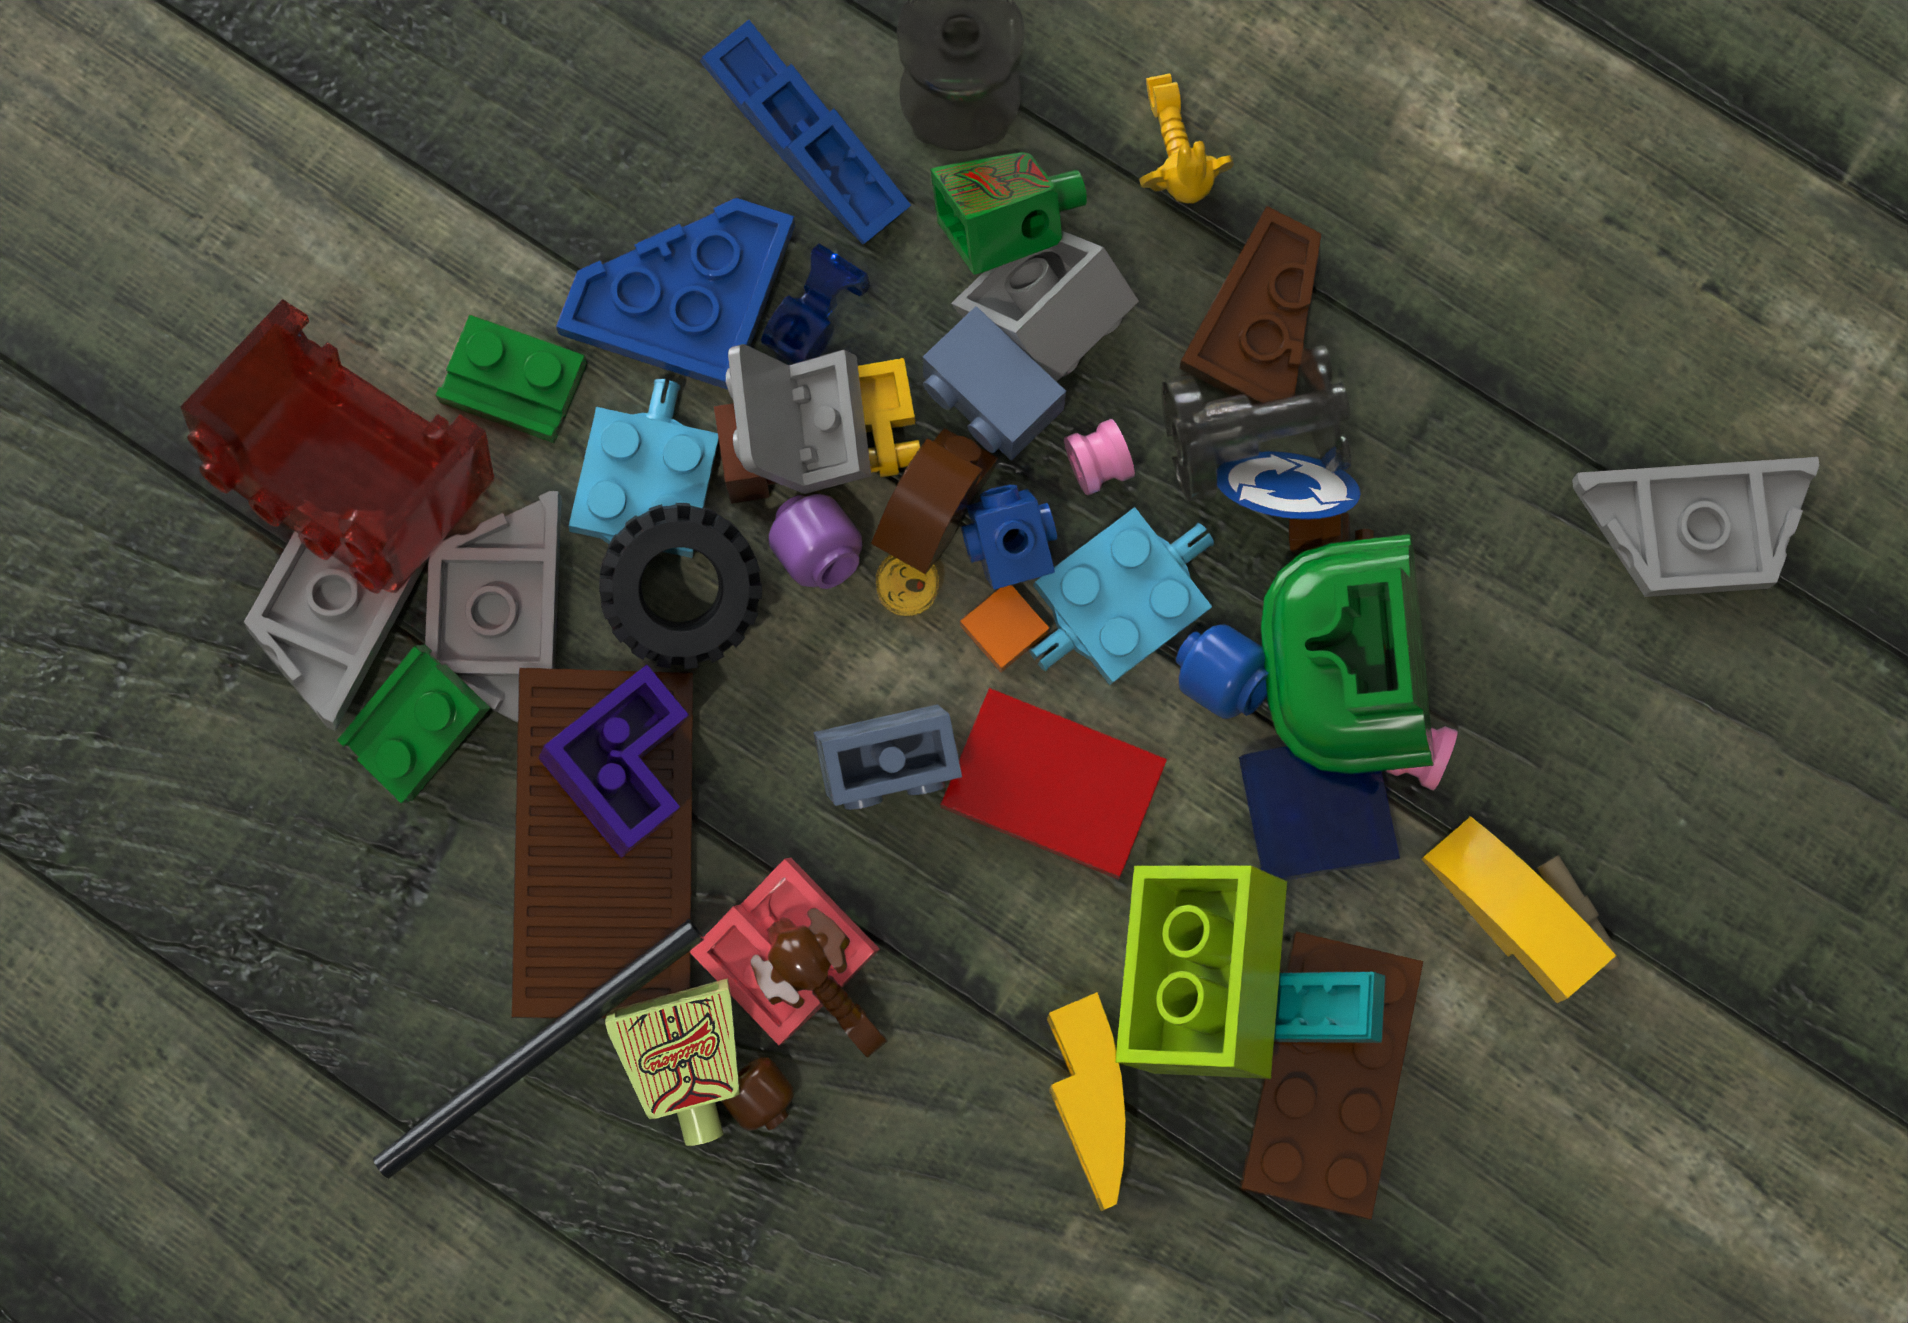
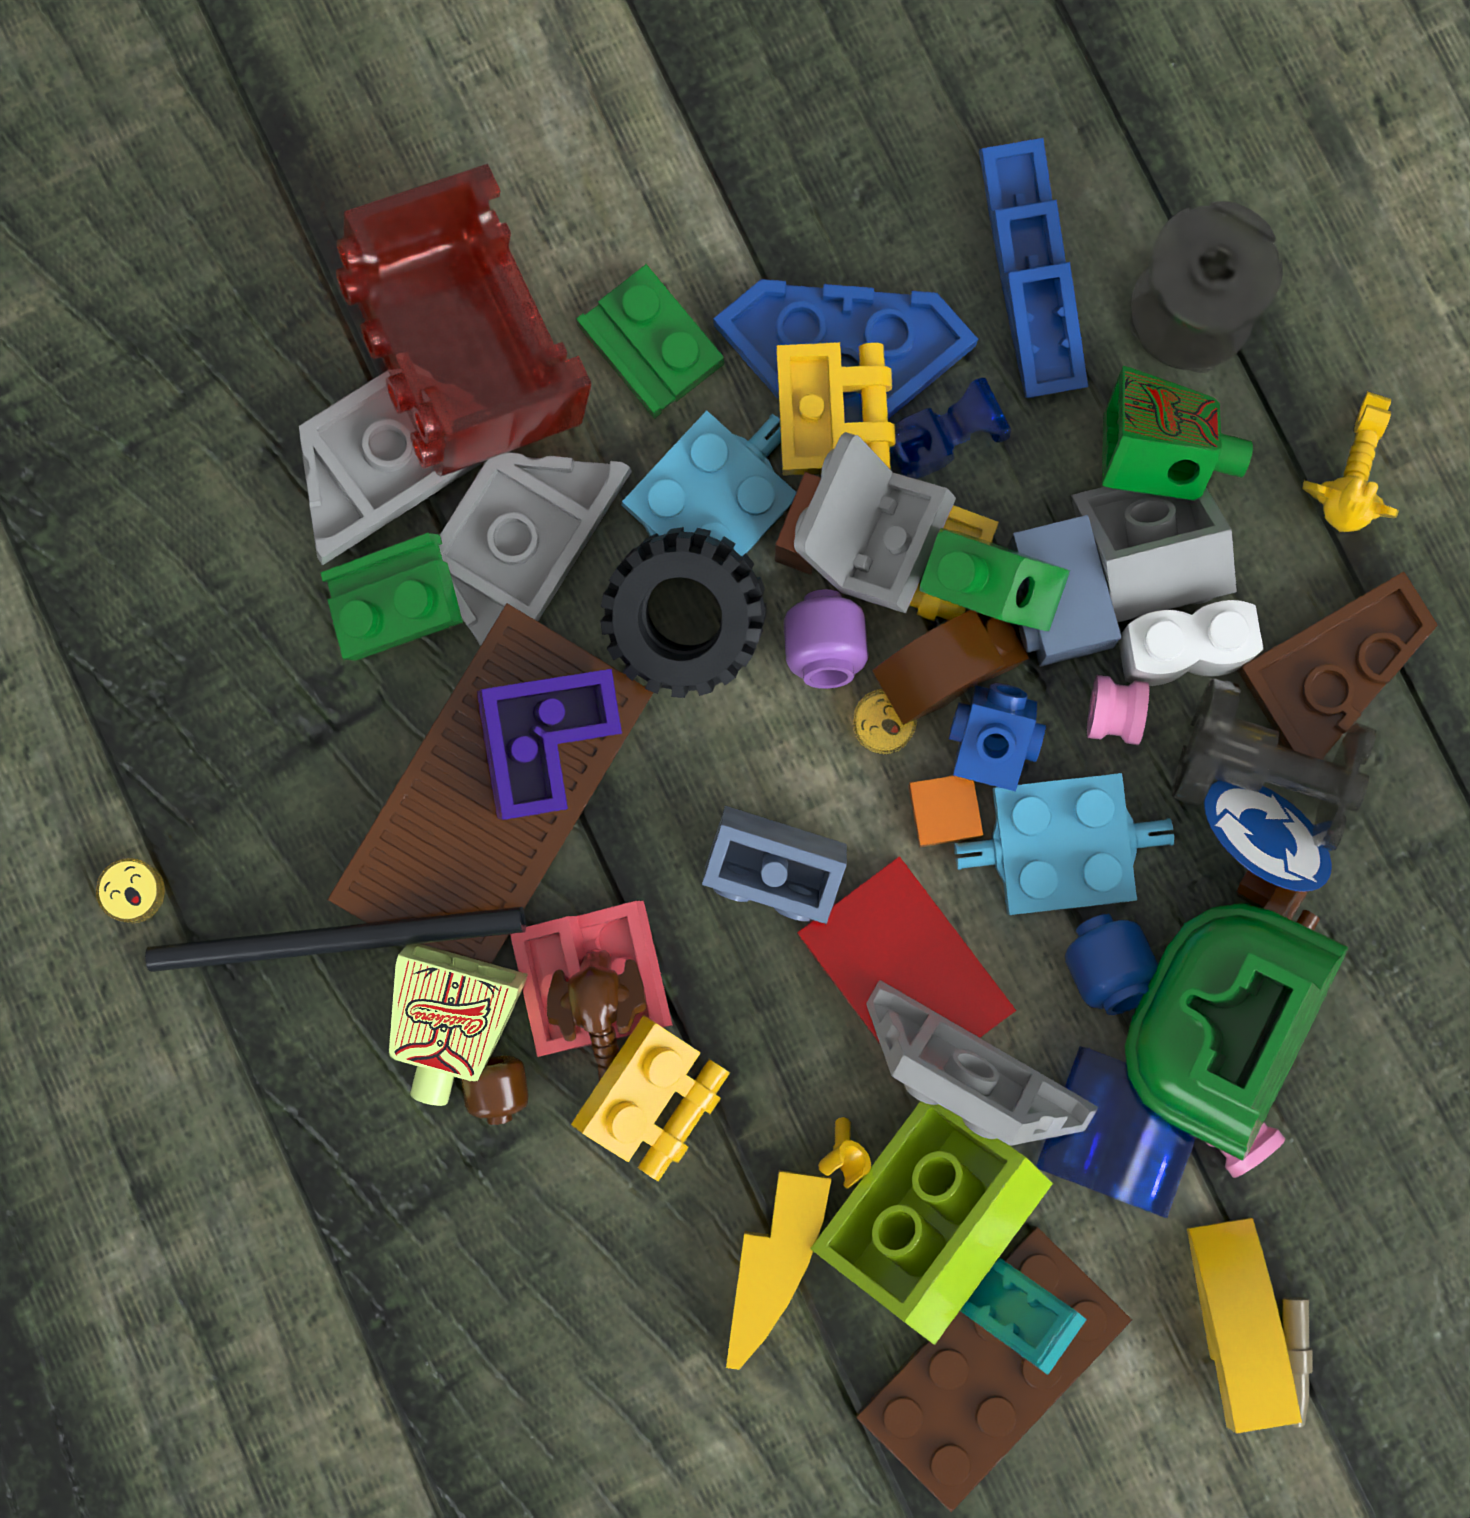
camera: 35 degrees right, 5 degrees up
none -> light yellow tile [96,858,165,924]
none -> yellow plate [571,1015,730,1182]
none -> yellow plate [776,342,896,476]
none -> yellow hand [818,1117,871,1189]
none -> light grey wing [866,980,1098,1146]
none -> green torso [919,528,1070,632]
none -> white brick [1118,600,1263,686]

